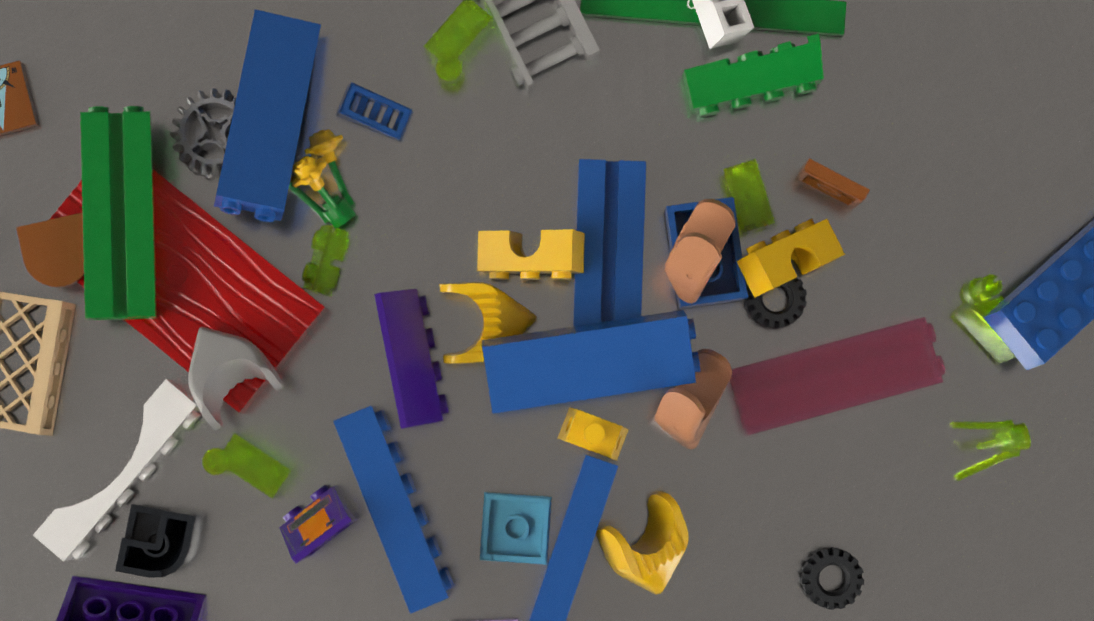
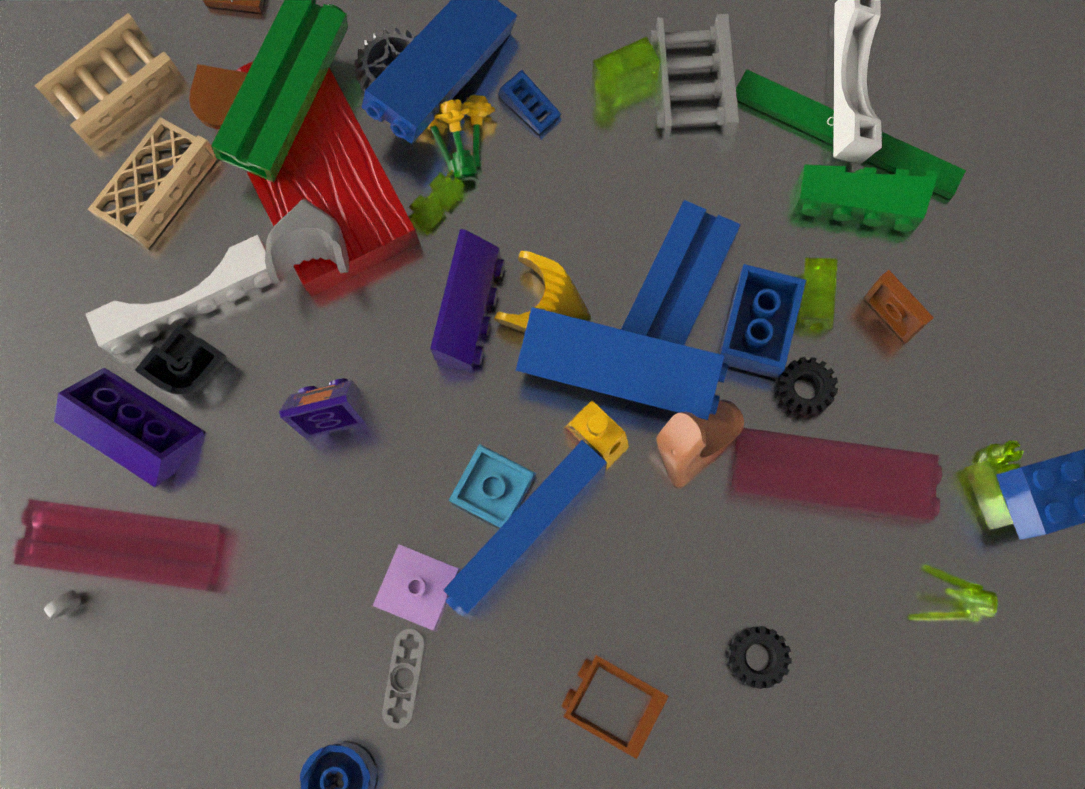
camera: 30 degrees right, 10 degrees down
clear neon green hinge [202,433,296,499] -> none
blue brick [333,405,455,614] -> none
yellow arch [477,229,585,280] -> none
yellow animal [596,491,689,594] -> none
nougat animal [664,199,736,304] -> none
yellow arch [736,219,845,298] -> none

